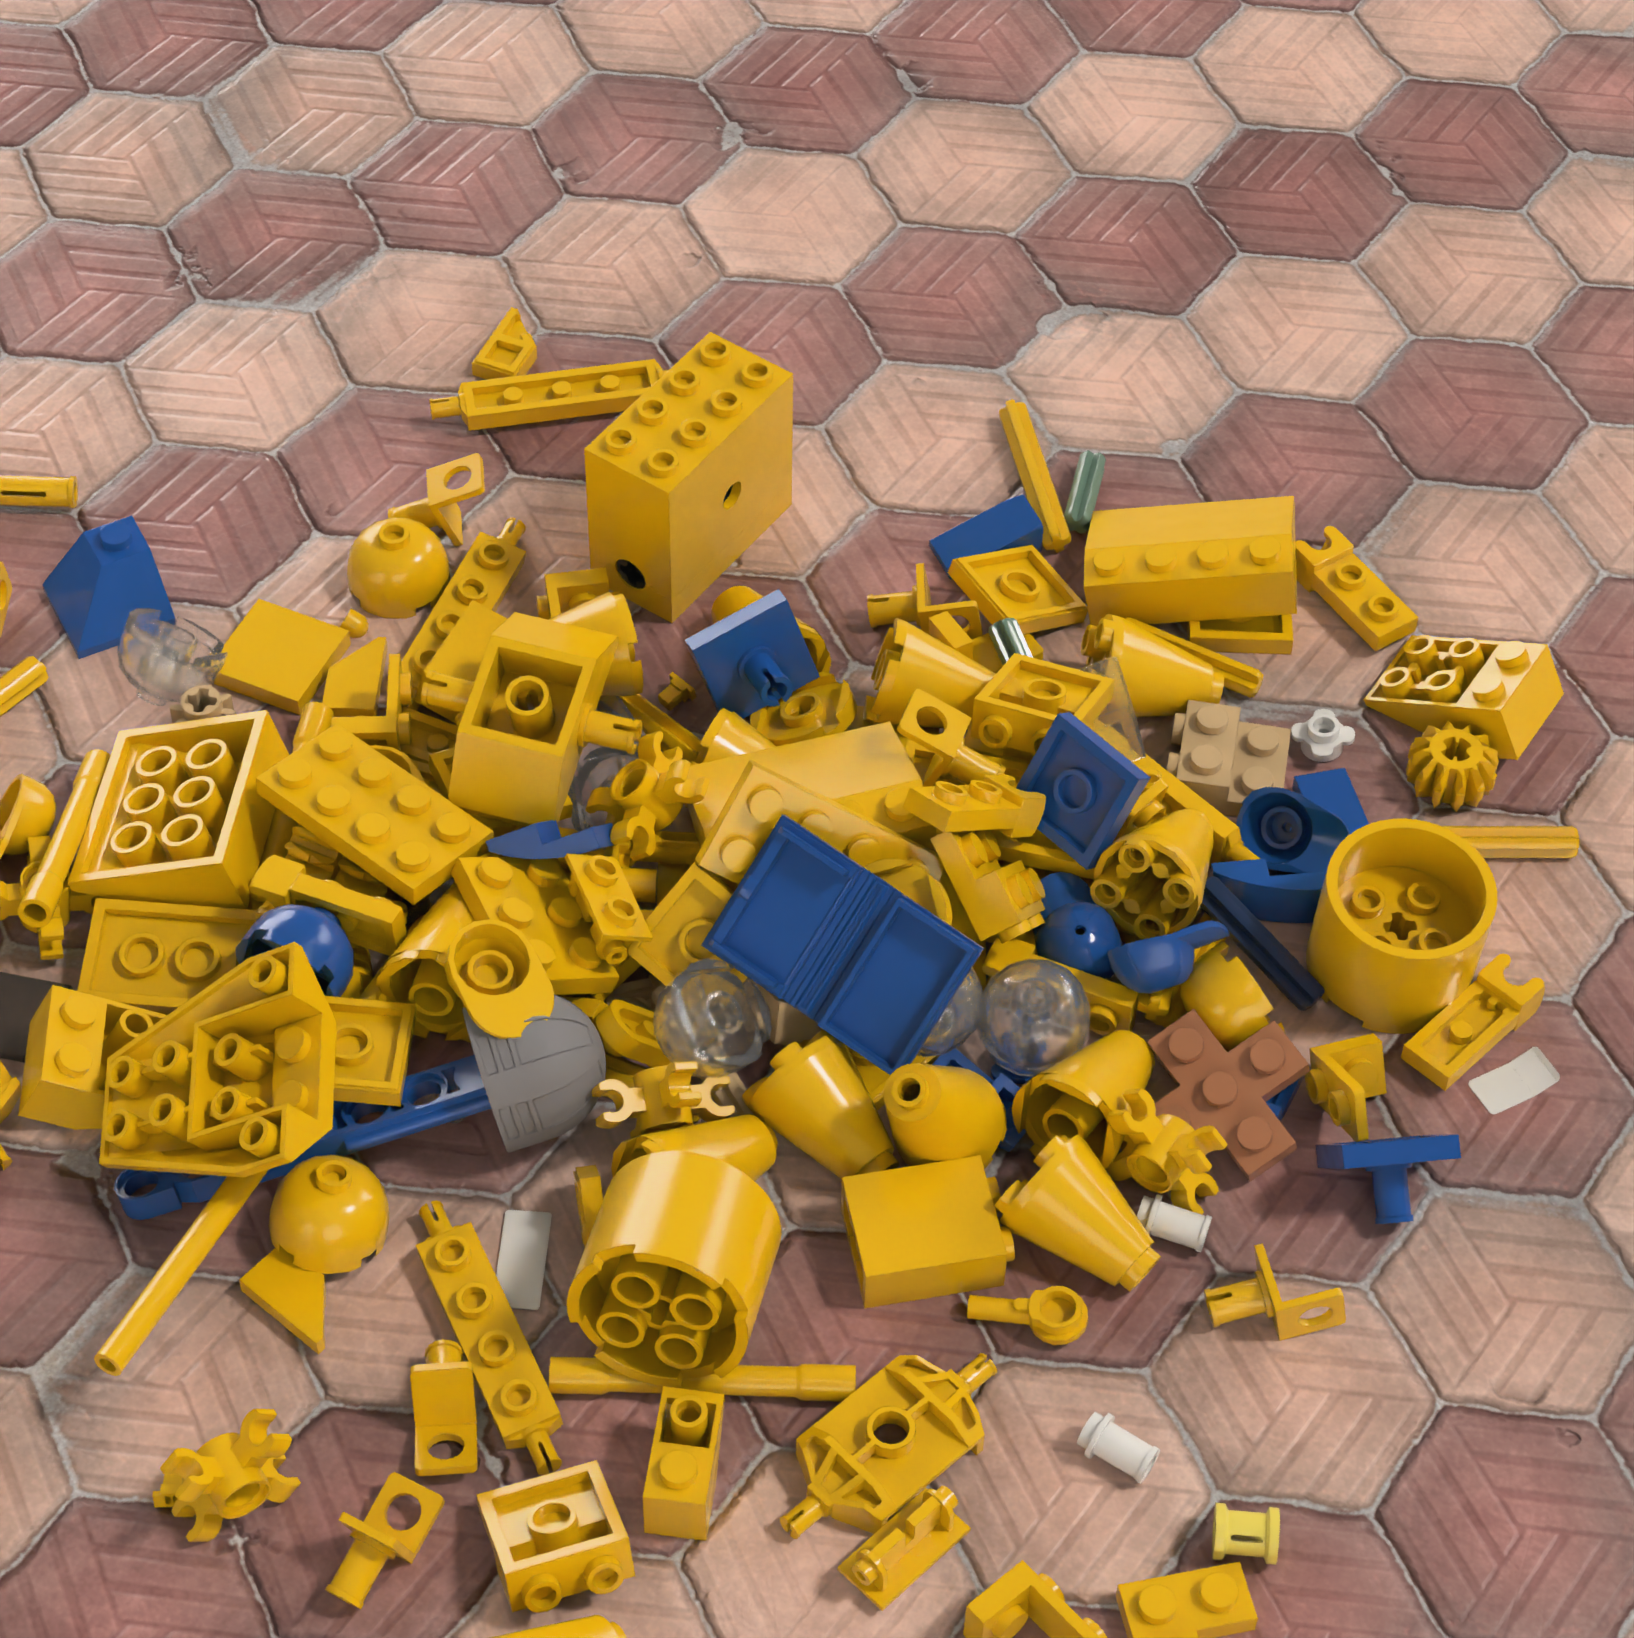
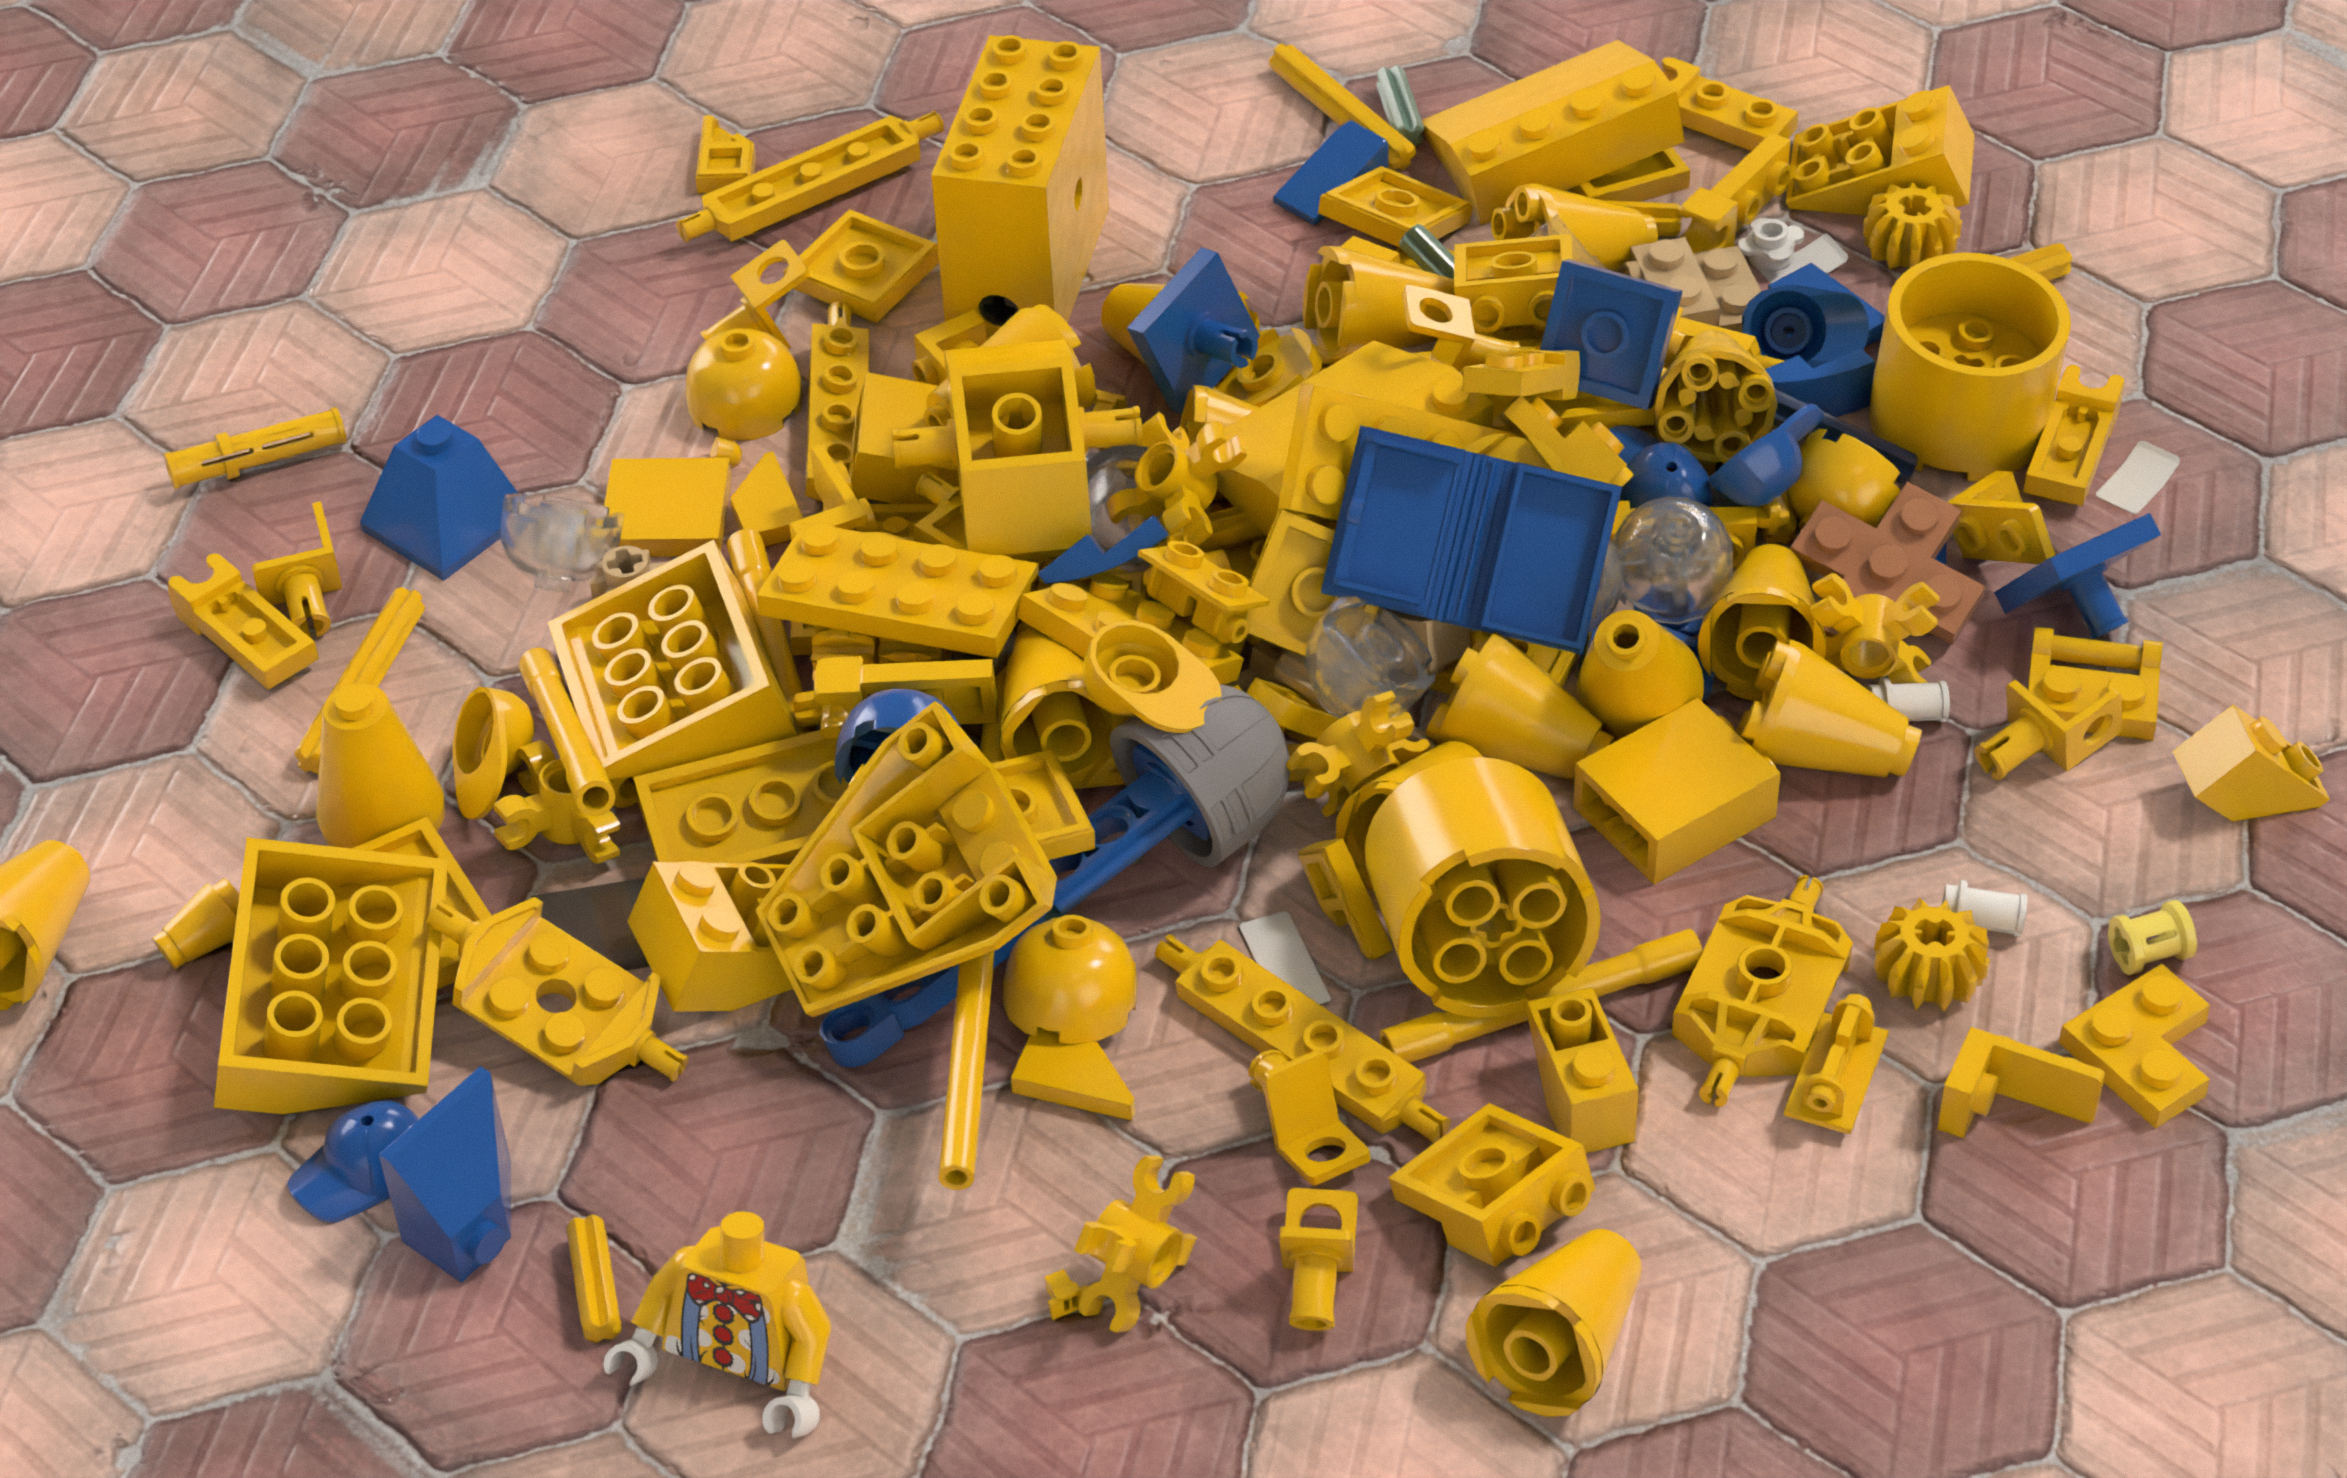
camera: 20 degrees left, 5 degrees down
yellow bracket [867,563,983,639] -> none
yellow plate [967,1286,1088,1345] -> none
none -> yellow plate [783,209,939,323]
none -> yellow plate [1679,132,1792,253]
none -> white sticker [1757,234,1848,283]
none -> yellow gear [1874,897,1990,1012]
none -> yellow plate [2027,627,2163,740]
none -> yellow slope [2172,704,2330,822]

